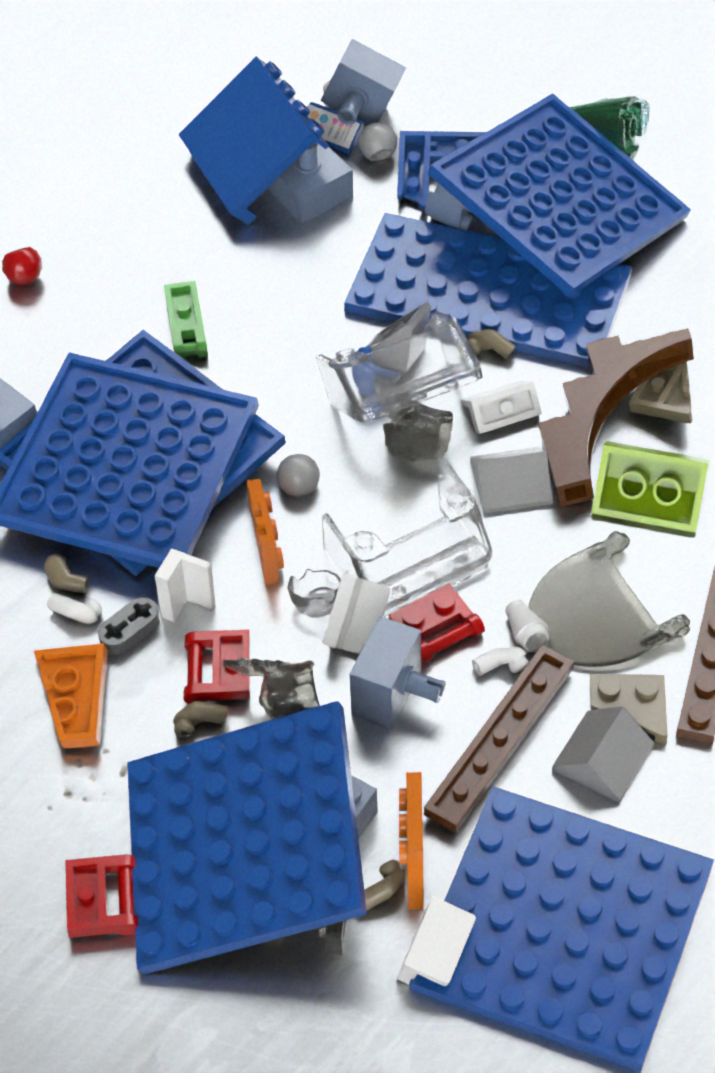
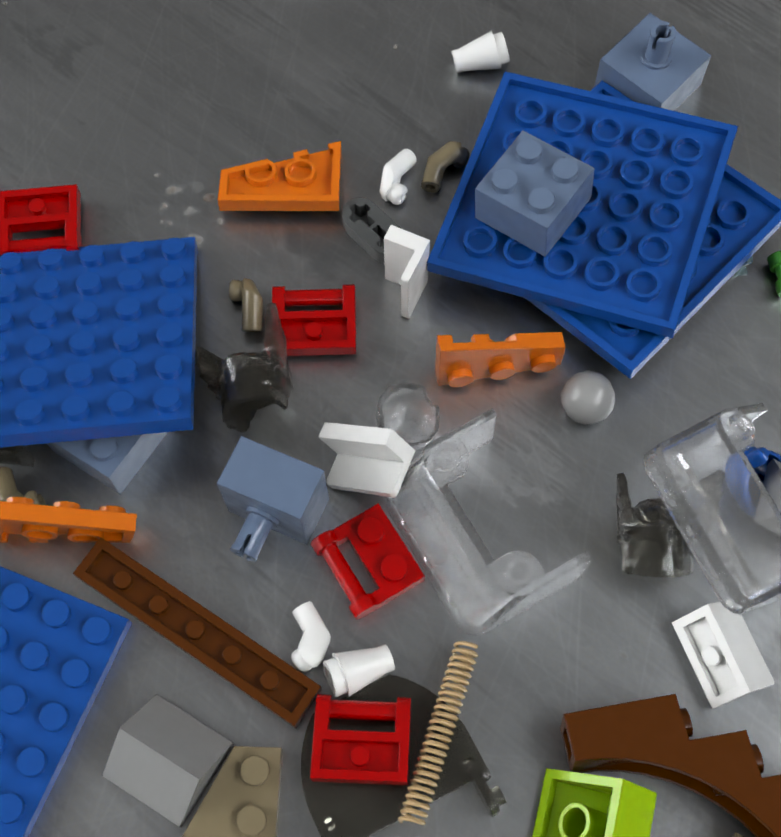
camera: 90 degrees right, 15 degrees up
light grey slope [470,446,553,514] -> none
none -> red plate [310,694,411,786]
none -> tan piece [398,641,479,826]
none -> sand blue brick [475,130,595,257]

